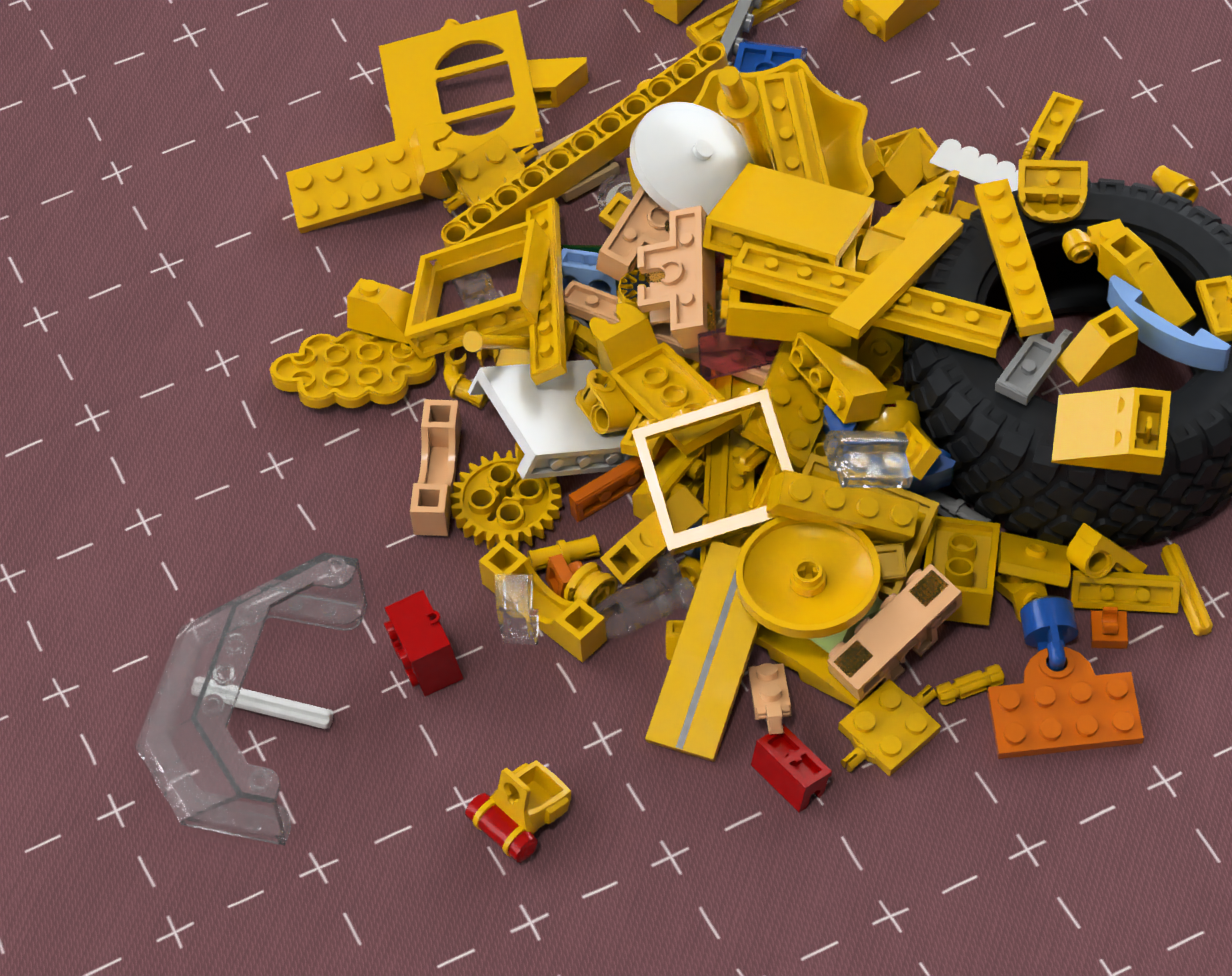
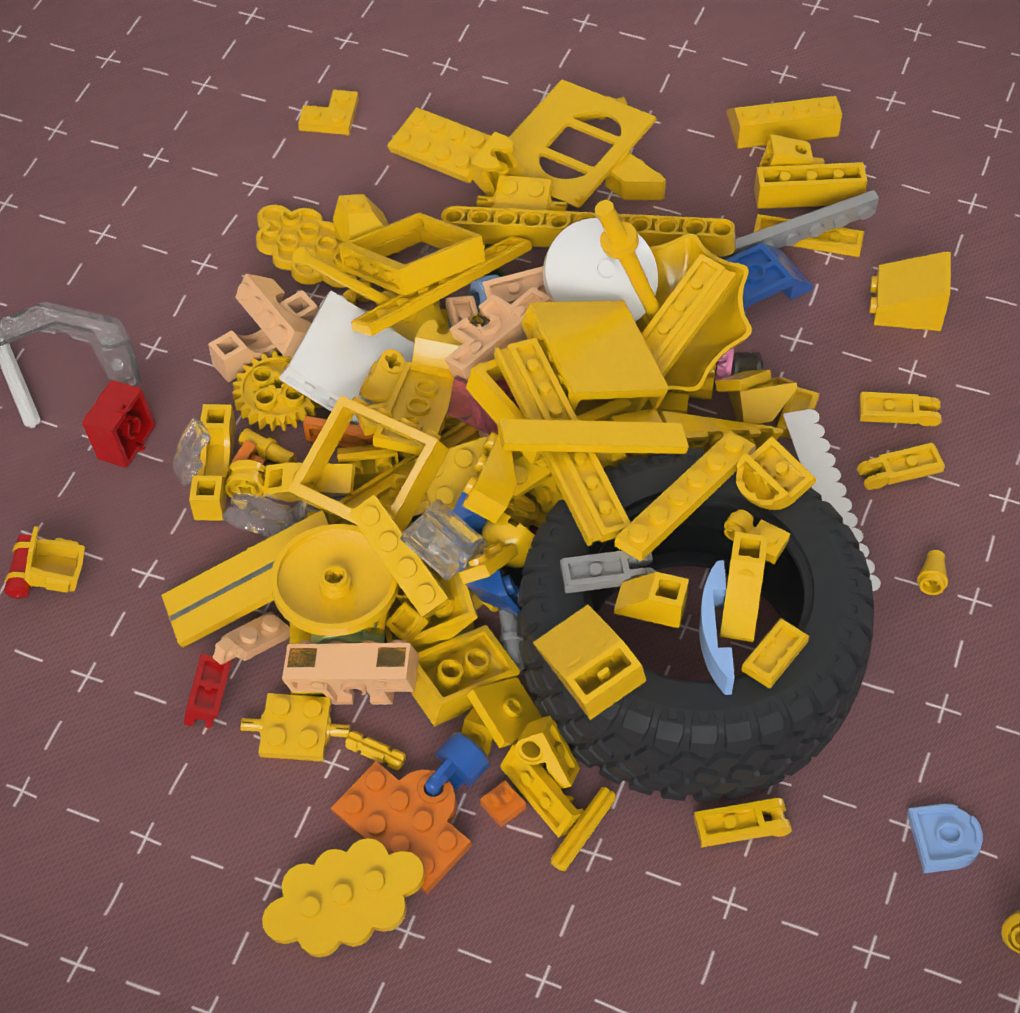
camera: 45 degrees right, 0 degrees up
none -> light nougat arch [235,273,311,357]
none -> yellow plate [262,838,425,958]
none -> yellow plate [298,90,359,135]
none -> yellow hinge [859,392,942,427]

